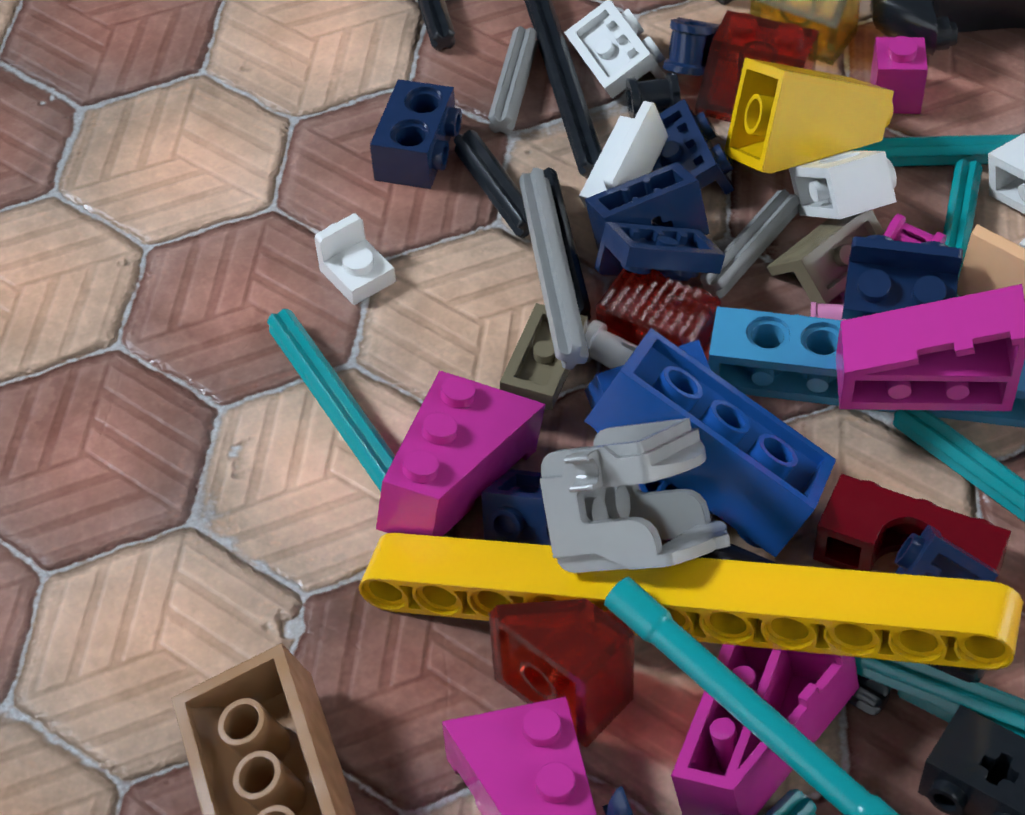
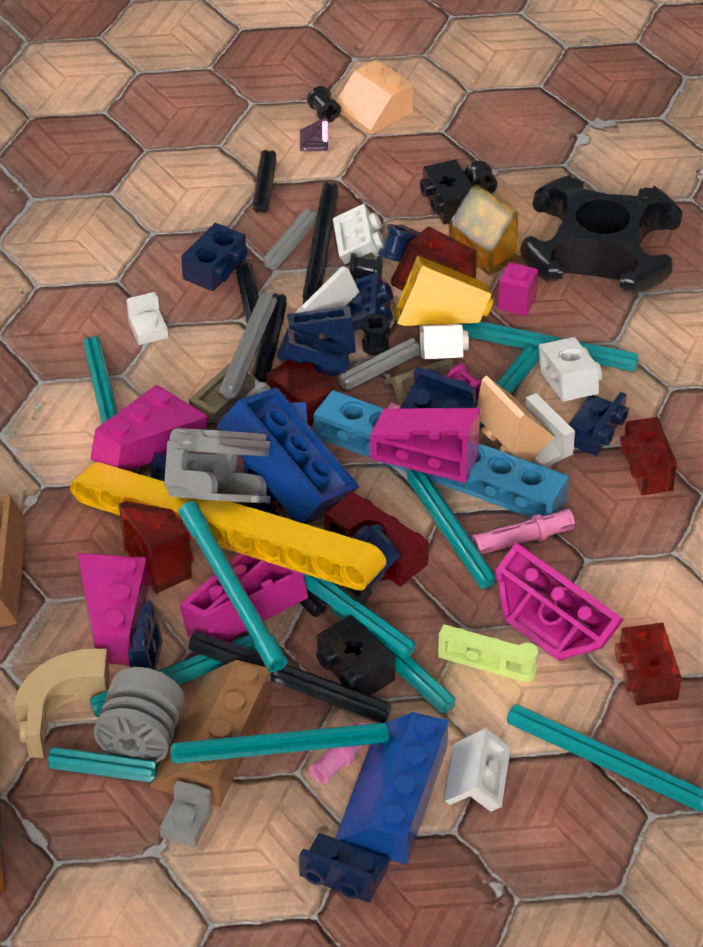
camera: 15 degrees right, 5 degrees down
none -> black bush [361,314,389,356]

